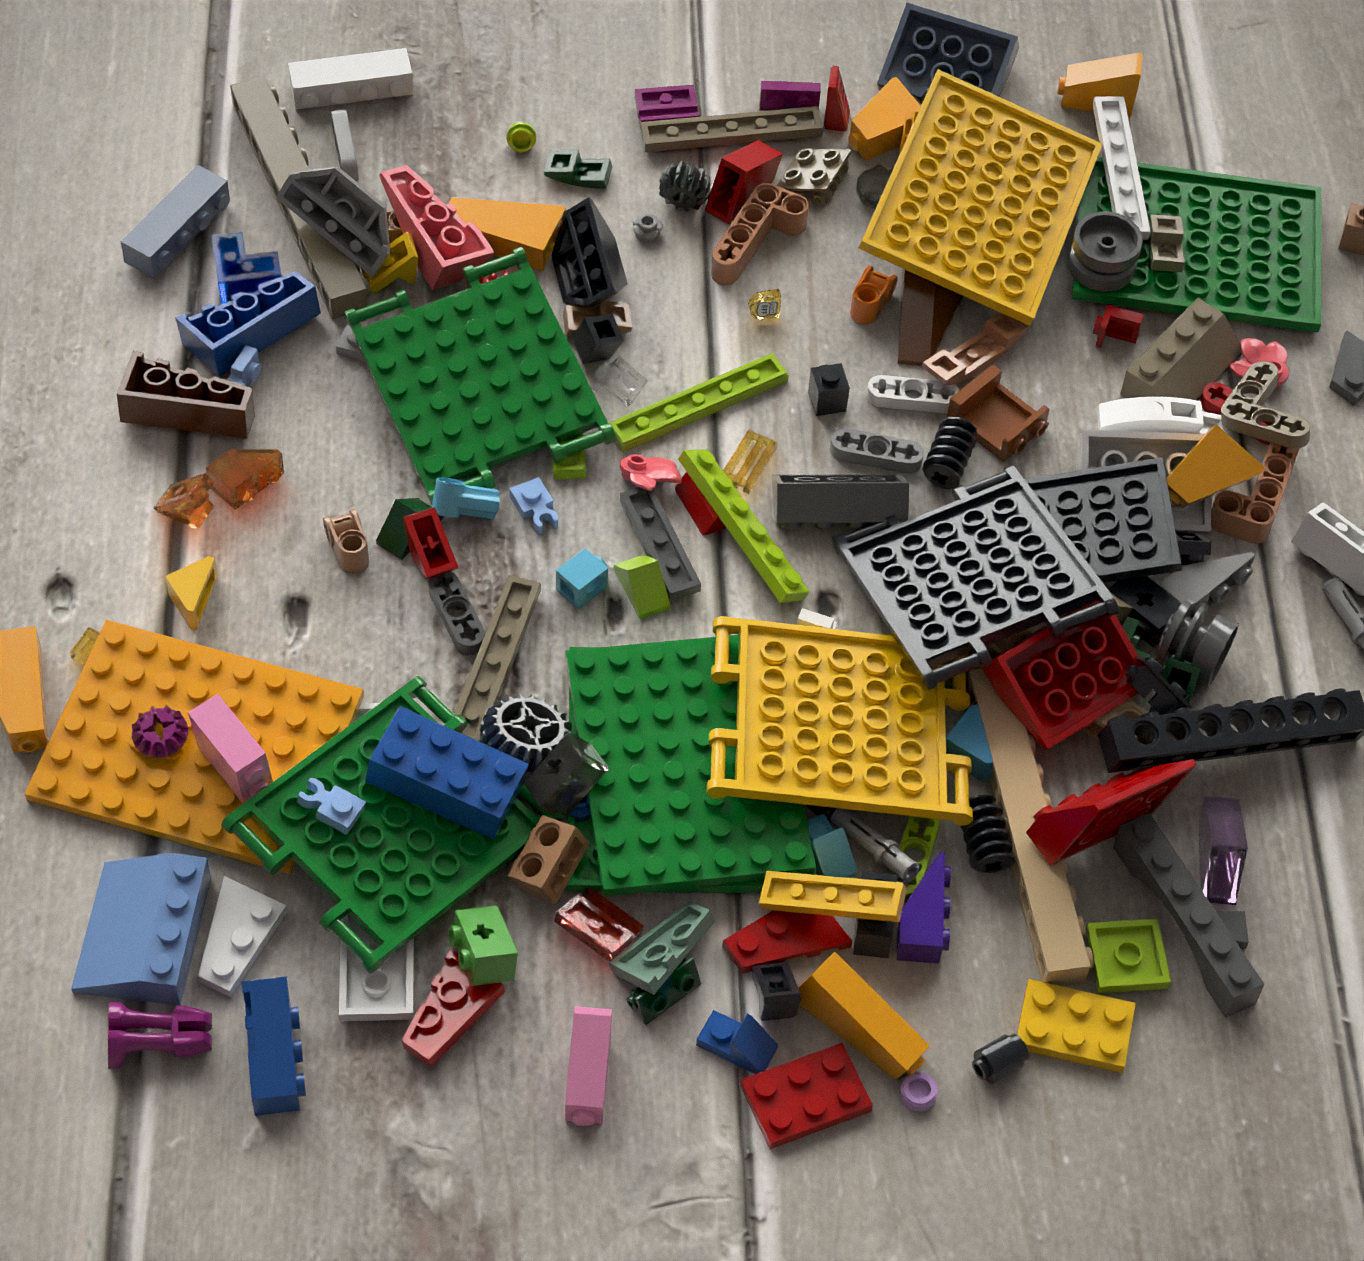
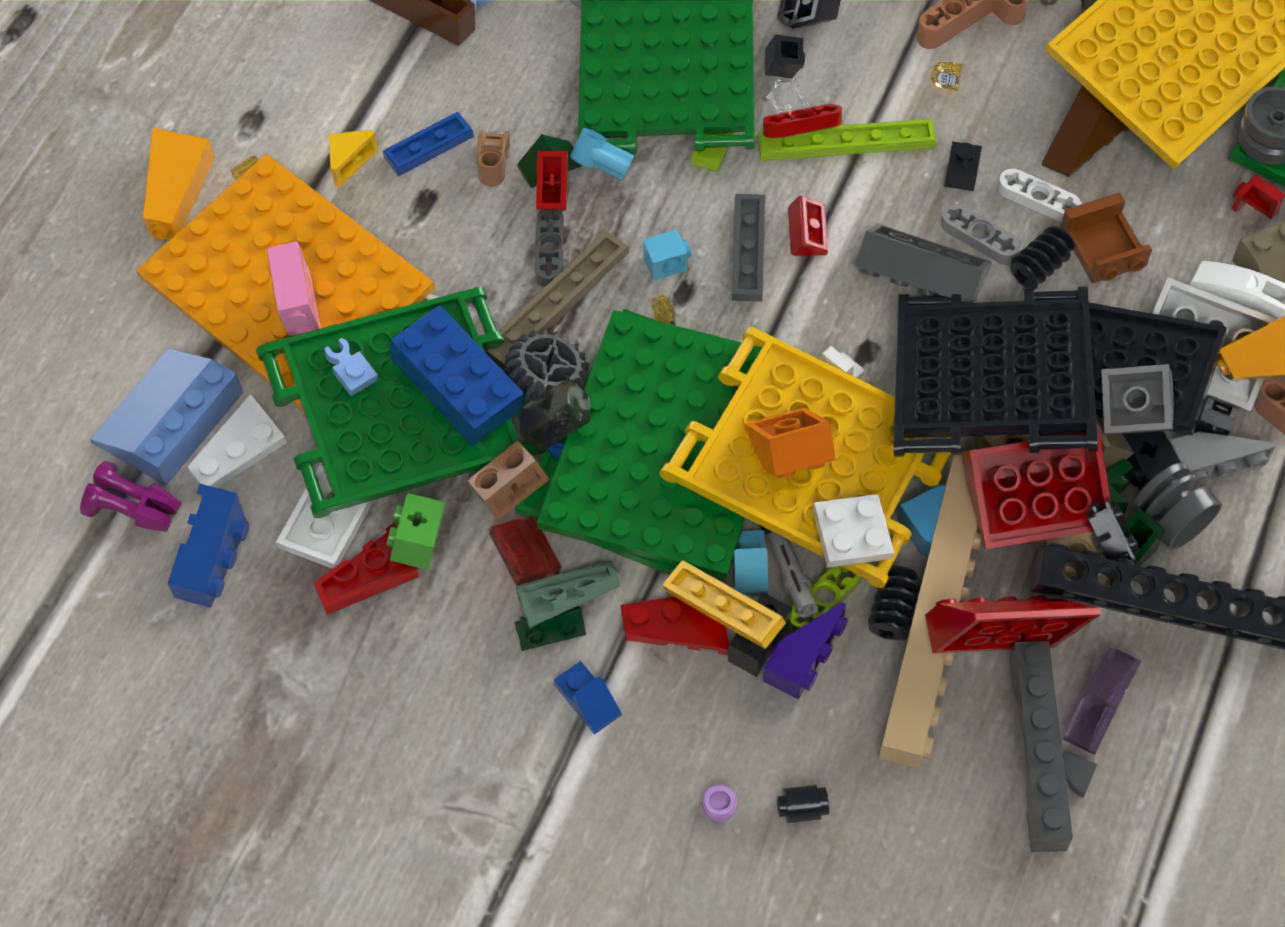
camera: 30 degrees right, 5 degrees up
magenta gear [132,704,188,758] -> none
clear orange slope [153,473,214,528] -> none
clear orange slope [206,449,284,510] -> none
light blue plate [510,477,558,535] -> none
medium nougat slope [563,301,633,338] -> none
bright pink slope [565,1006,612,1126] -> none
lime slope [613,555,670,619] -> none
coral plate [620,454,682,491] -> none
lime plate [678,449,810,603] -> none
clear yellow tile [723,430,777,494] -> none
red plate [740,1043,873,1149] -> none
black slope [752,962,801,1021] -> none
light orange slope [798,951,930,1080] -> none
orange piece [850,265,898,325] -> none
nougat slope [922,312,1028,385] -> none
yellow plate [1017,979,1136,1074] -> none
lime plate [1085,918,1171,994] -> none
none -> blue tile [383,112,474,177]
none -> clear yellow tile [651,294,676,326]
none -> orange slope [745,407,836,478]
none -> red beam [763,104,842,138]
none -> white plate [812,494,894,568]
none -> light grey slope [1101,364,1174,435]

